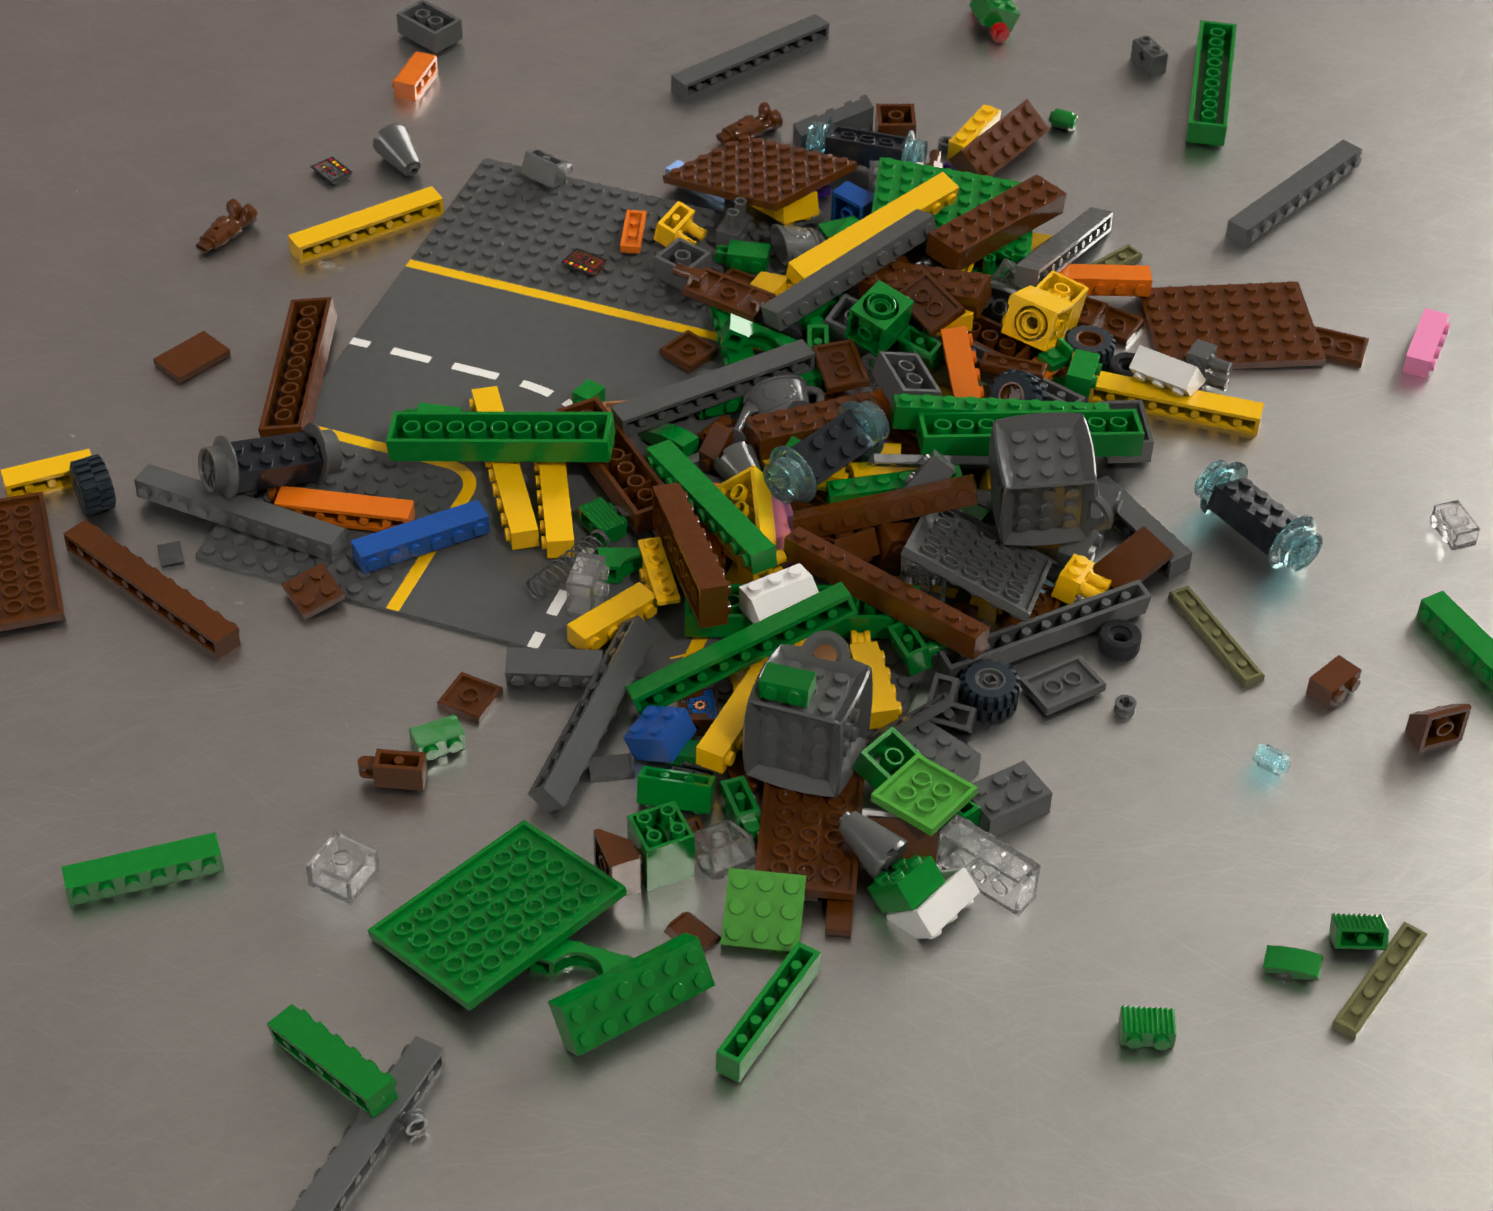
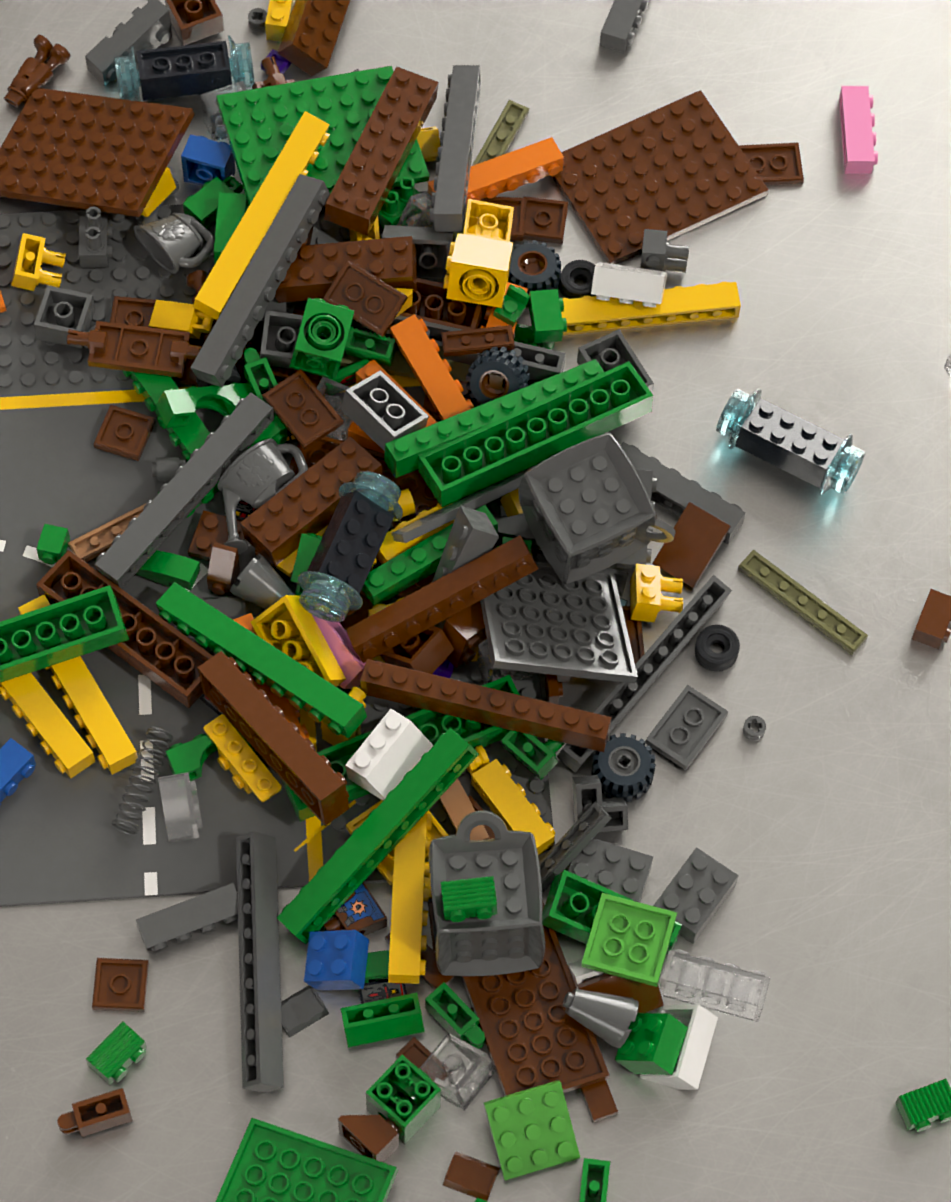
camera: 25 degrees left, 20 degrees up
yellow brick [567,582,658,650] -> none
green brick [579,497,628,546] -> none
green brick [713,239,771,274] -> none
clear light blue brick [1253,743,1291,776] -> none

